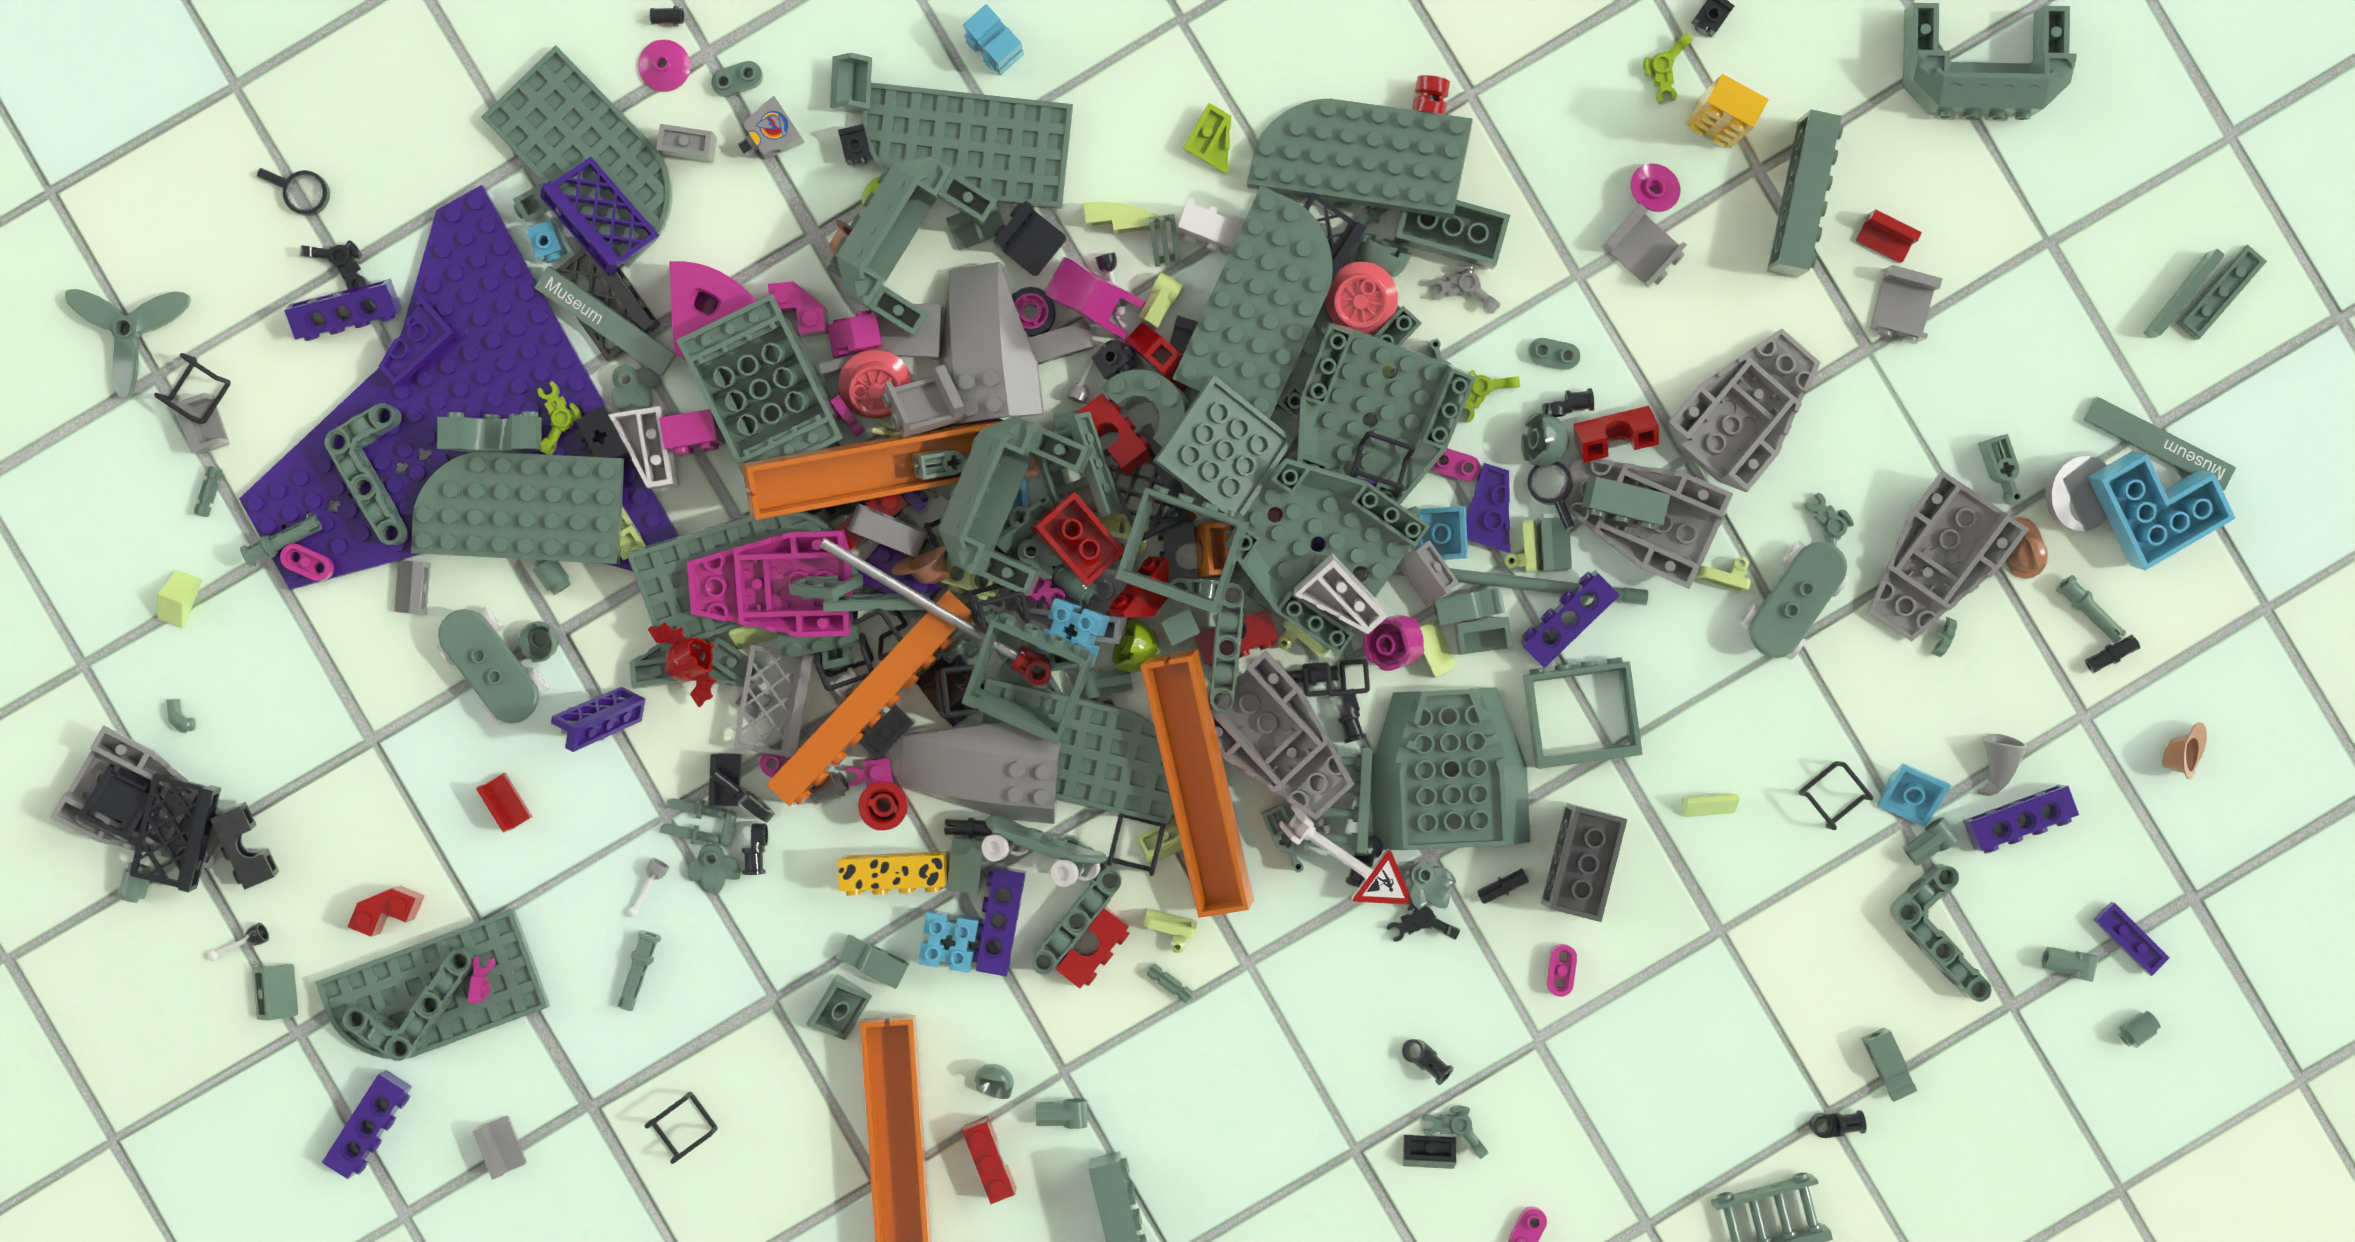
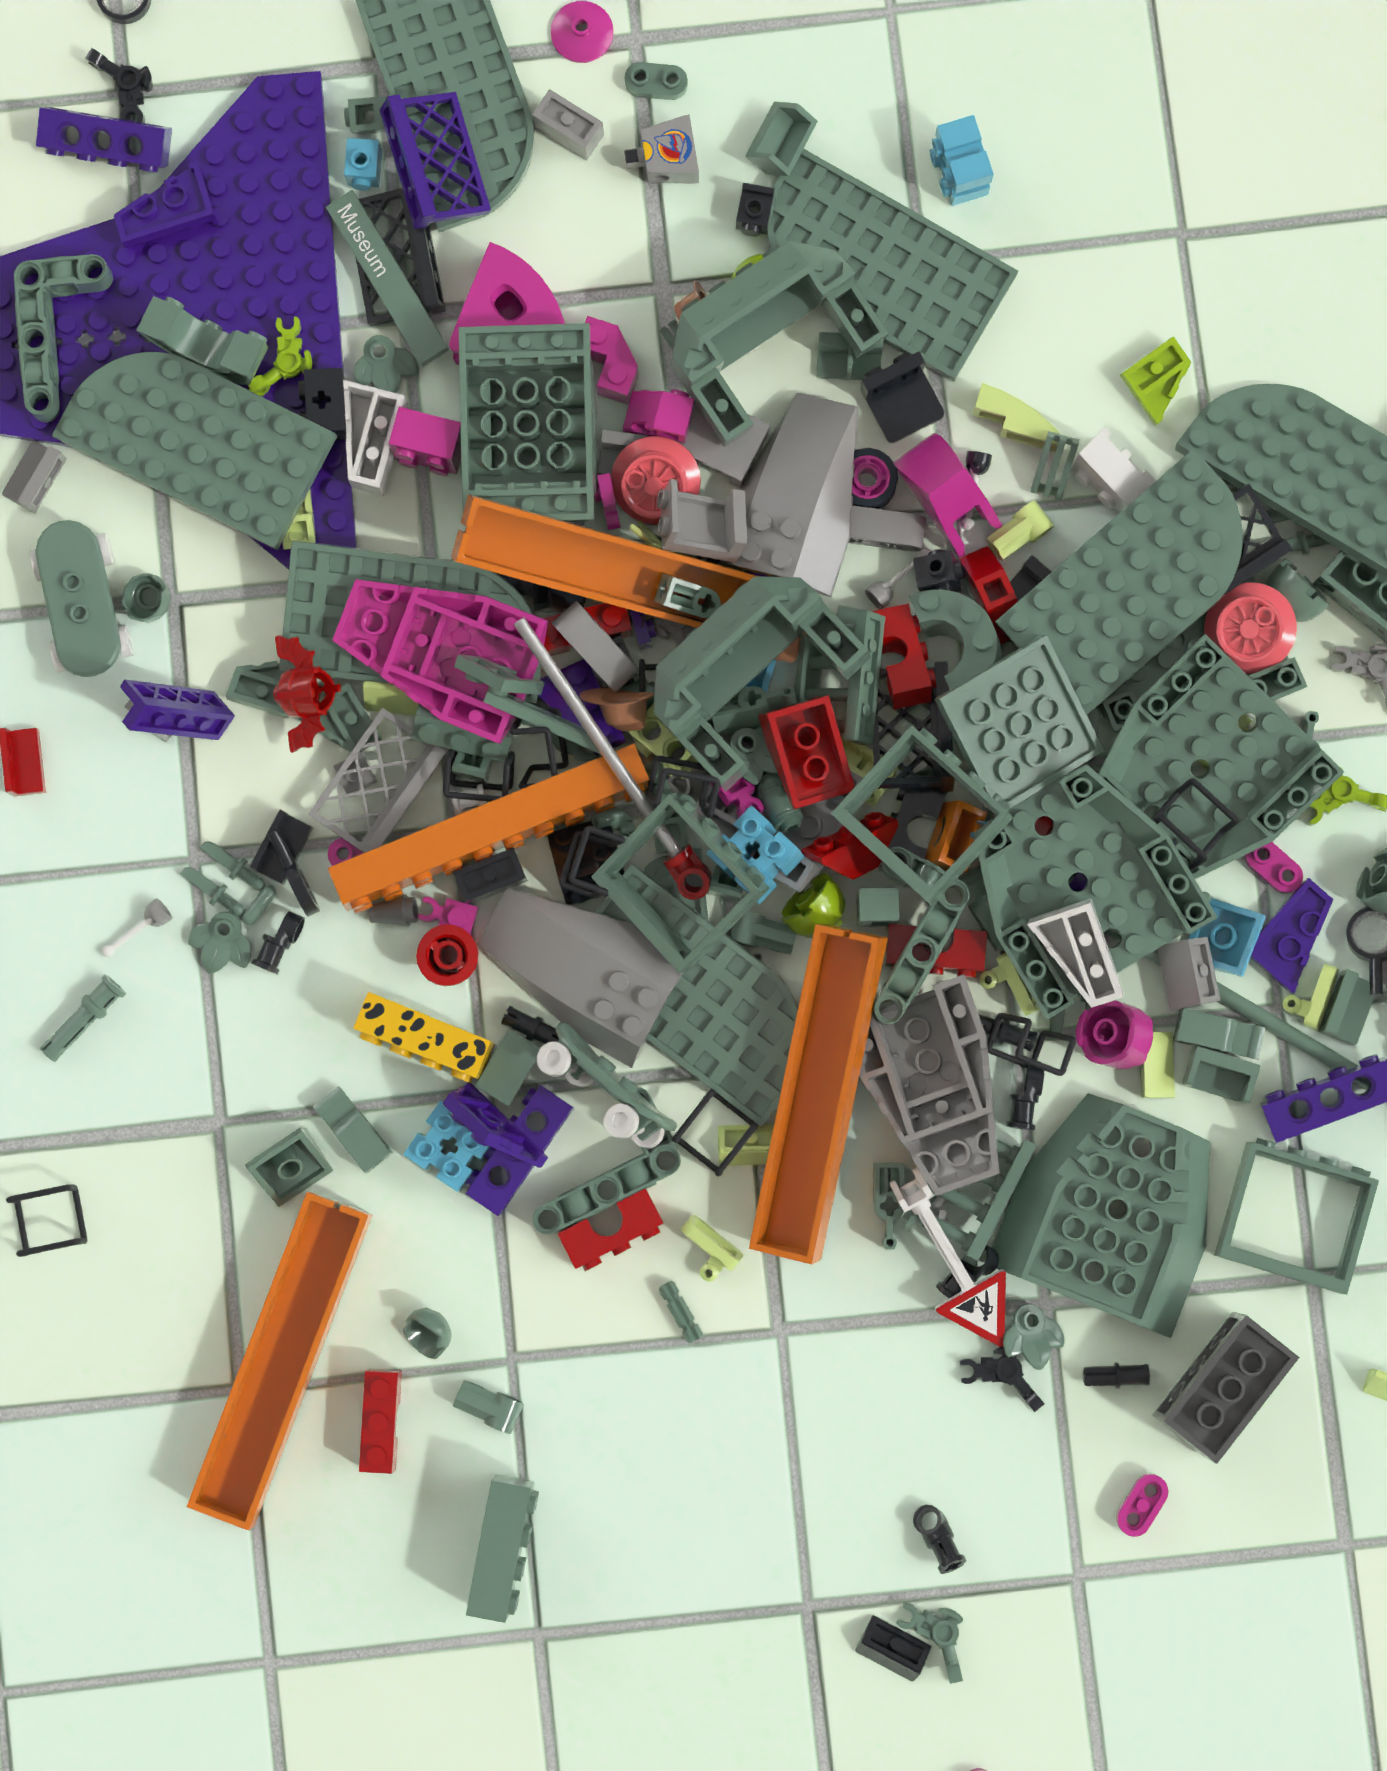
camera: 30 degrees right, 5 degrees down
sand green brick [533,560,571,595] -> none
none -> dark purple wing [442,1082,548,1168]

